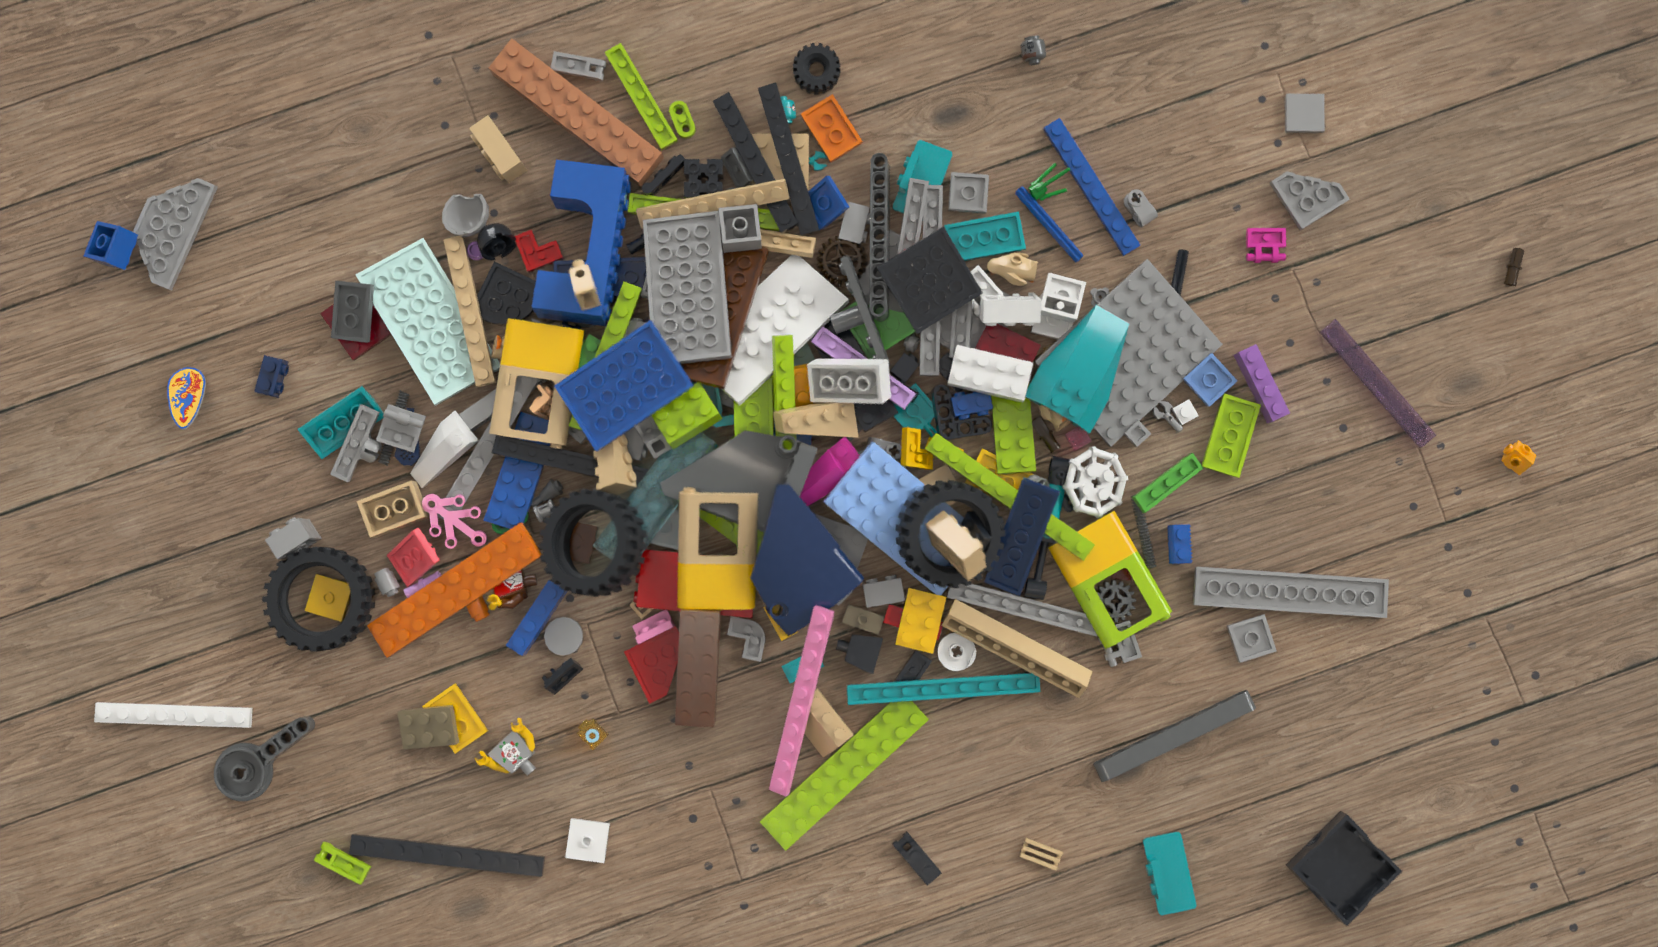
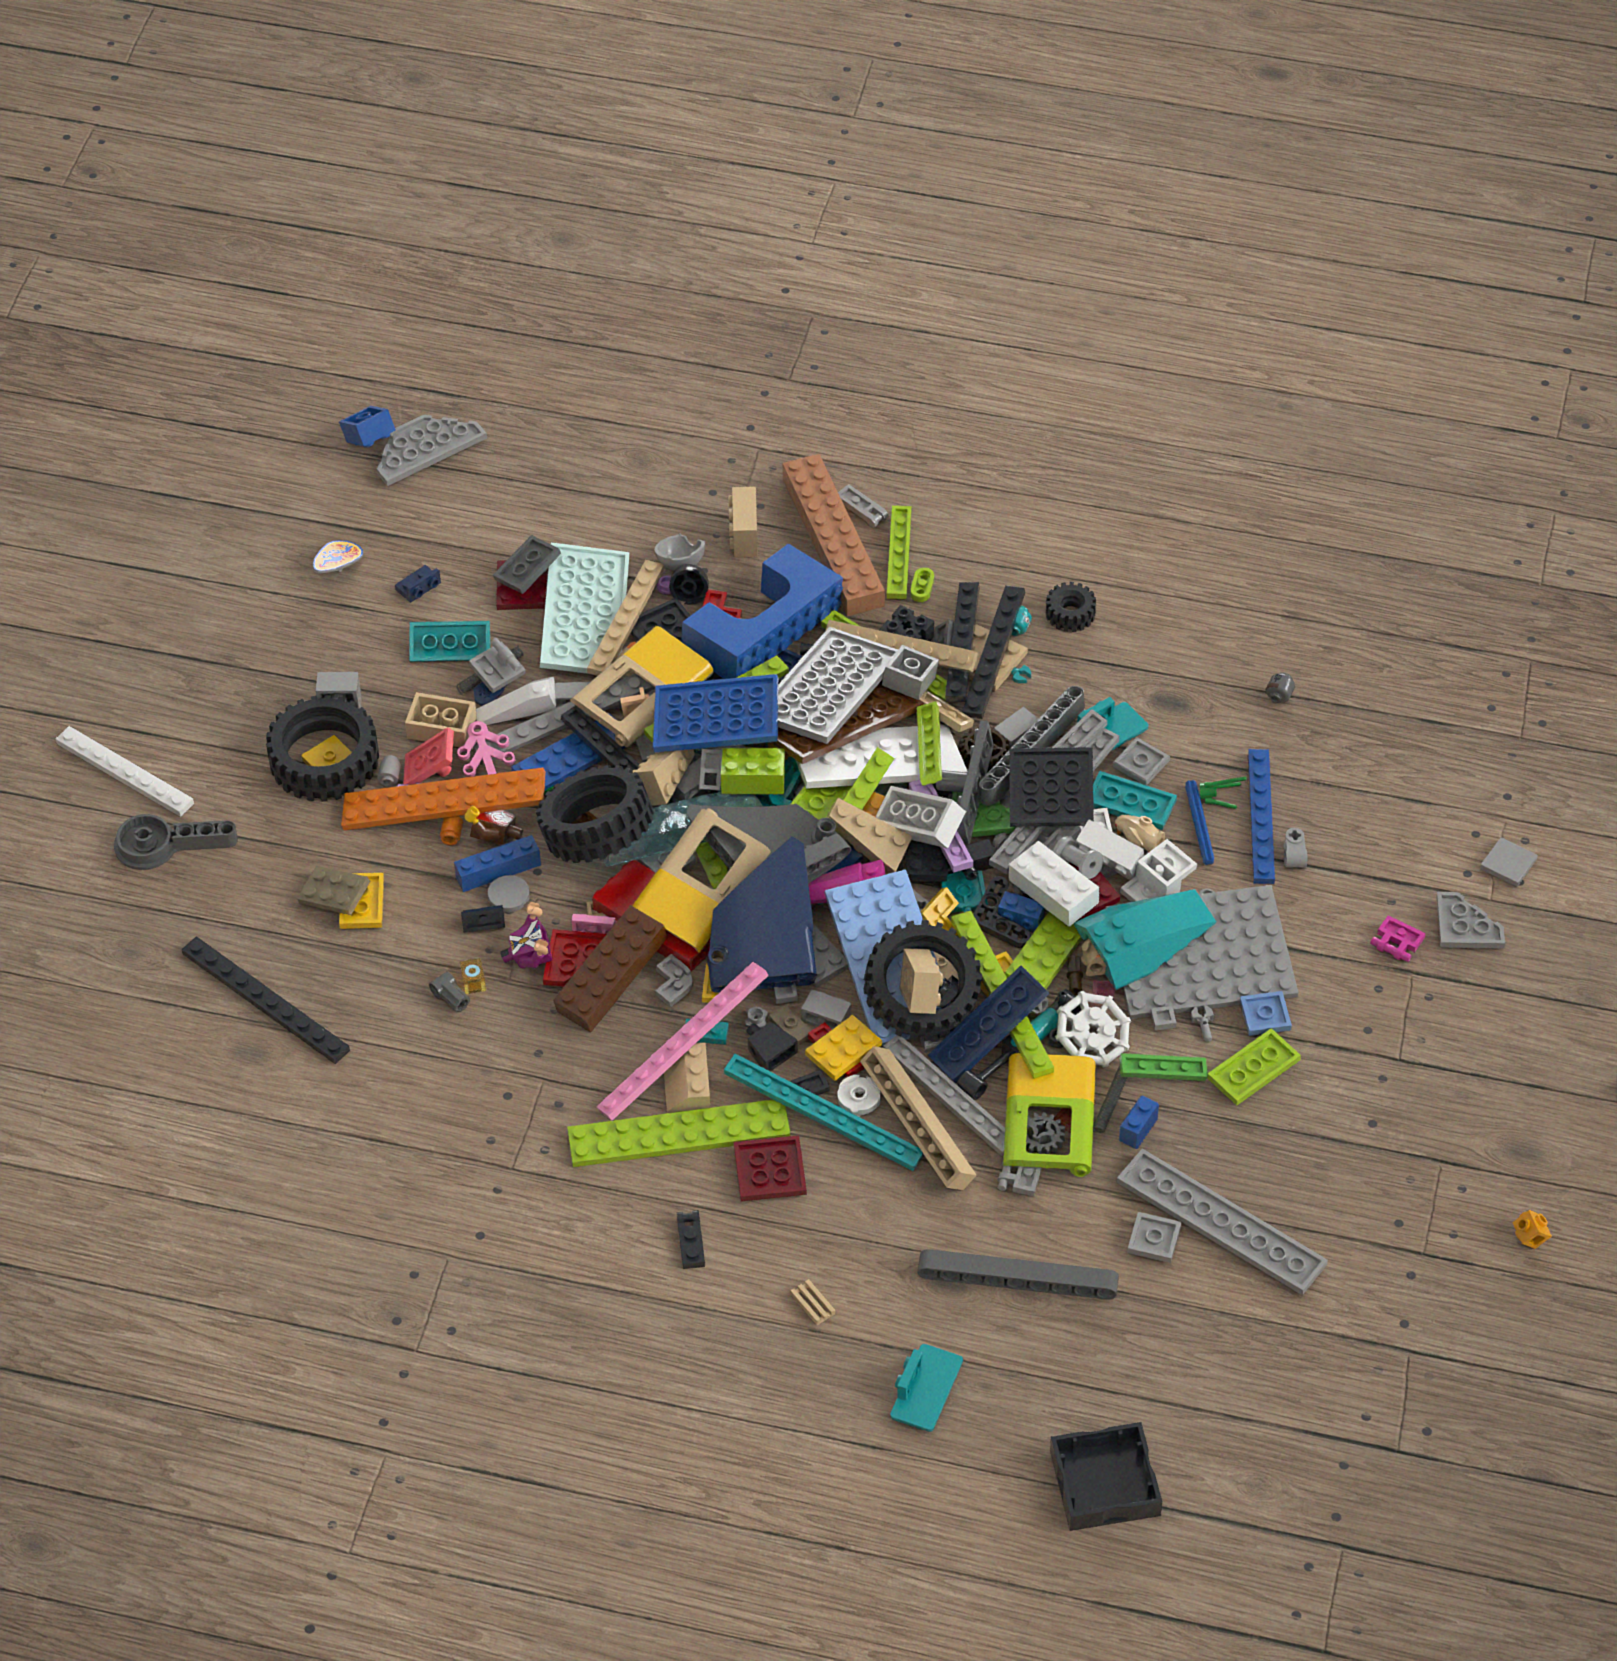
camera: 35 degrees right, 35 degrees down
lime plate [314,842,372,885] -> none
light grey plate [330,404,382,482] -> none
torso [475,718,535,776] -> none
white plate [565,818,610,863] -> none
tan torso [569,260,601,311] -> none
black plate [642,154,685,196] -> none
orange plate [800,94,863,163] -> none
blue plate [808,176,849,230] -> none
black axle [1171,249,1189,296] -> none
white plate [1171,400,1198,425] -> none
medium lavender brick [1233,344,1290,423] -> none
clear purple plate [1319,319,1436,448] -> none
none -> dark grey piece [429,971,470,1012]
none -> torso [500,902,552,969]
none -> dark red plate [734,1135,807,1202]
none -> light grey plate [745,1007,768,1028]
none -> lime plate [917,701,942,786]
none -> light grey piece [1053,836,1103,879]

